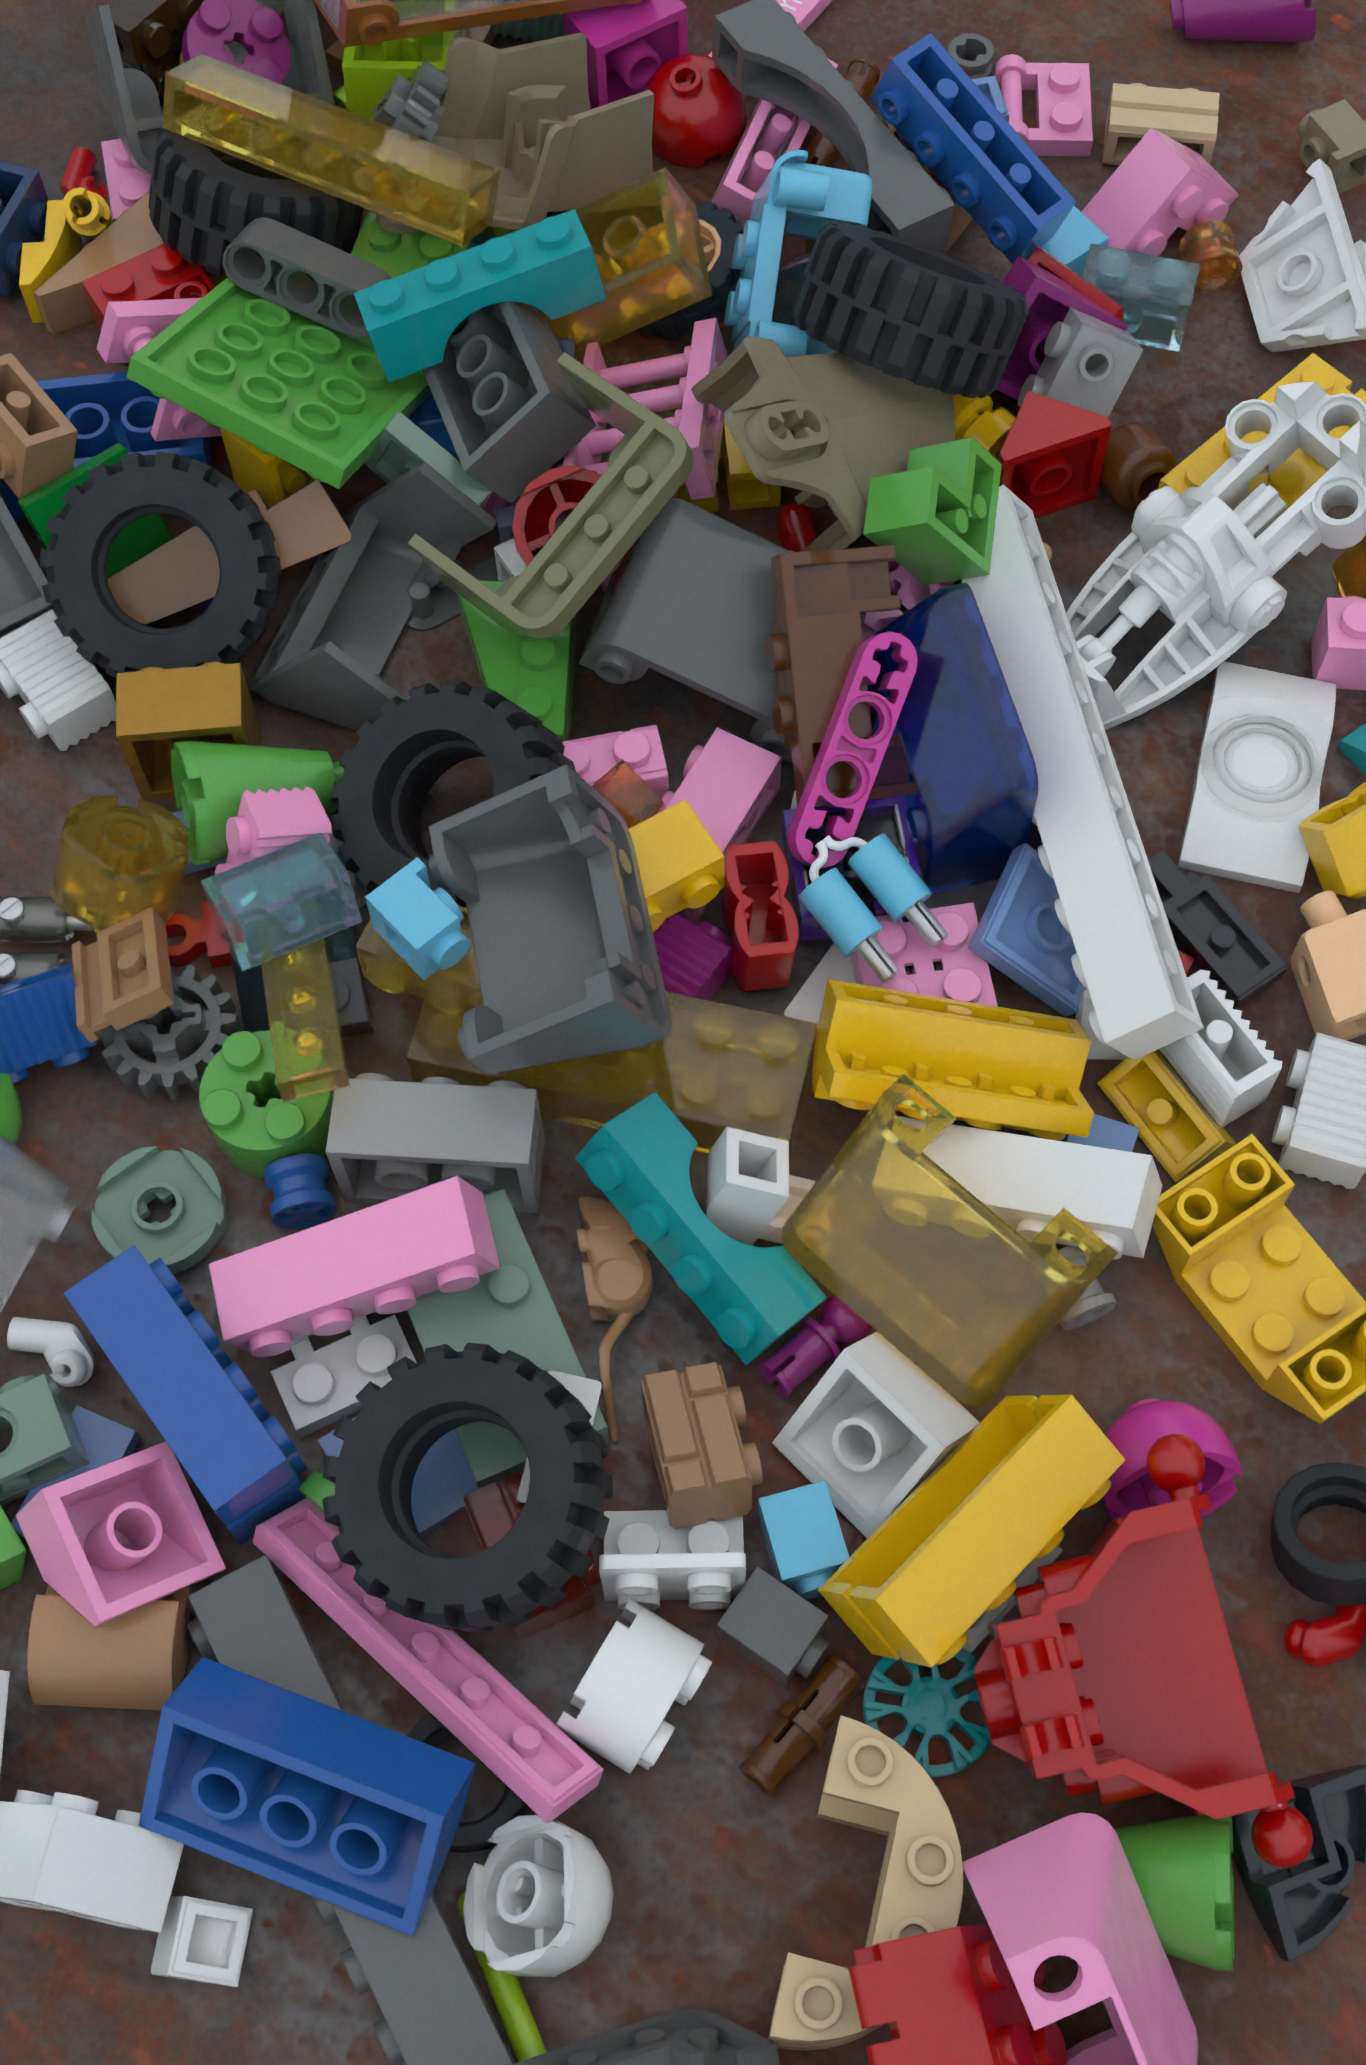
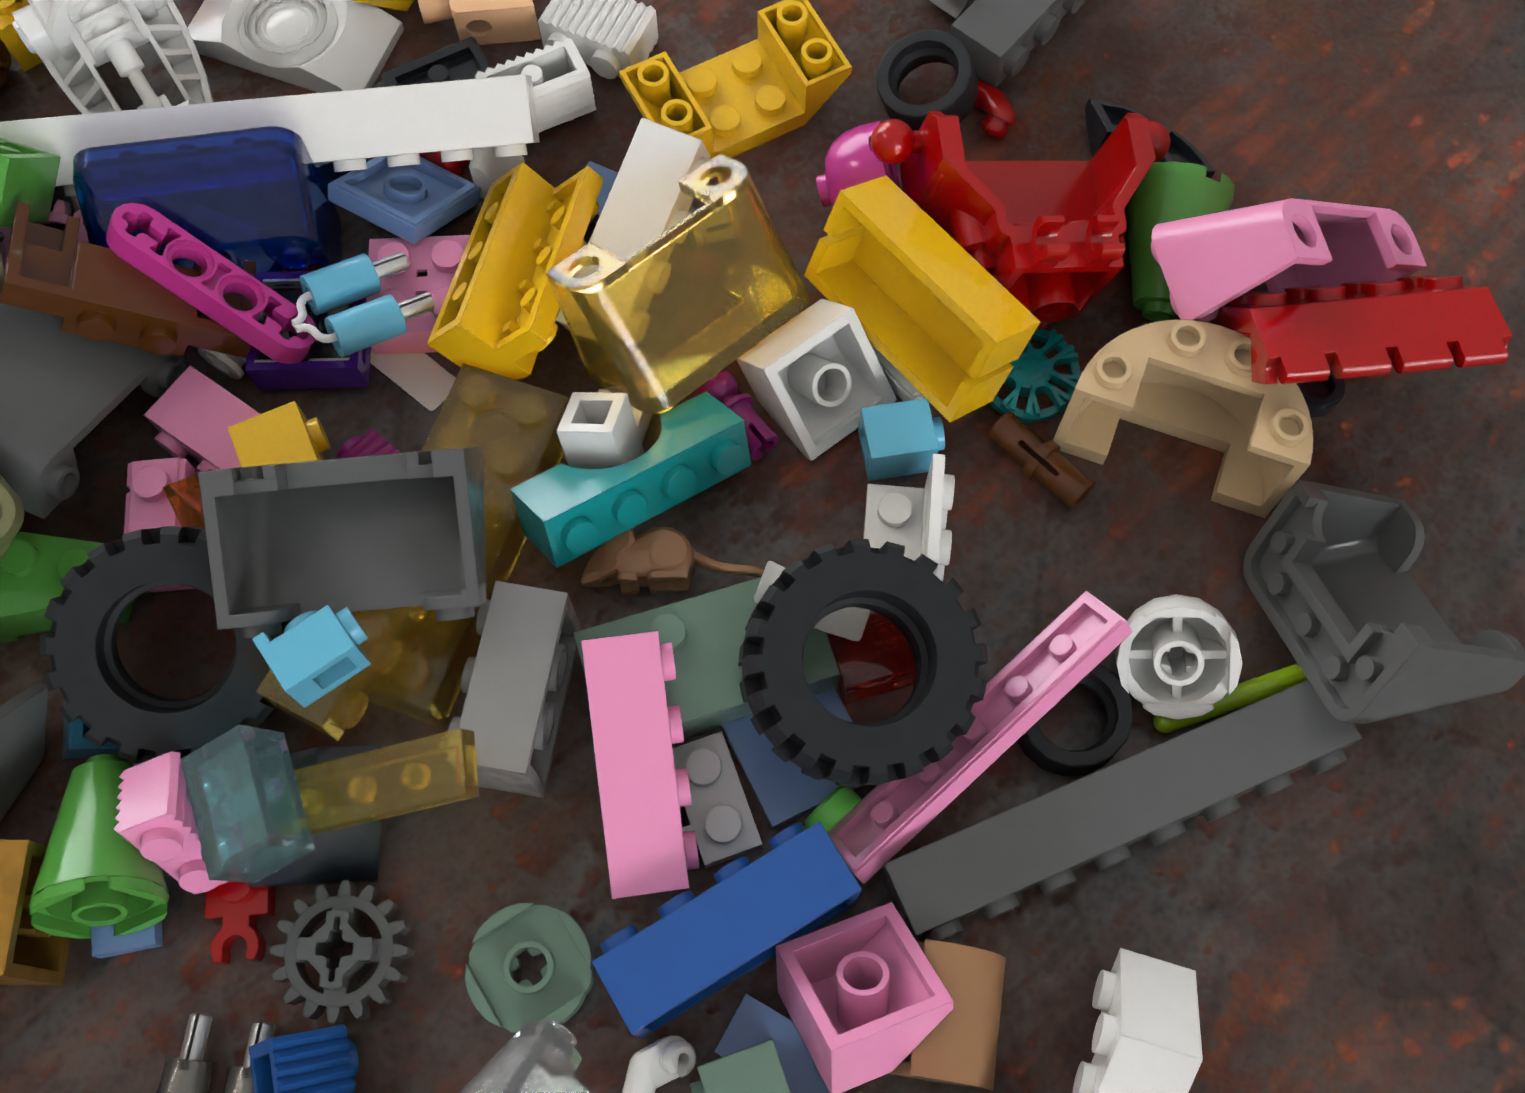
camera: 85 degrees left, 5 degrees up
clear yellow brick [51,795,189,934] -> none
medium nougat plate [72,906,174,1043] -> none
blue slope [139,1657,476,1937] -> none
white slope [151,1896,253,1987] -> none
bright green brick [199,1030,335,1179] -> none
blue wheel [263,1154,337,1229] -> none
white brick [556,1599,712,1774] -> none
medium nougat brick [640,1362,763,1529] -> none
dark grey brick [716,1566,831,1689] -> none
red brick [721,841,799,991] -> none
yellow slope [1097,1049,1236,1183] -> none

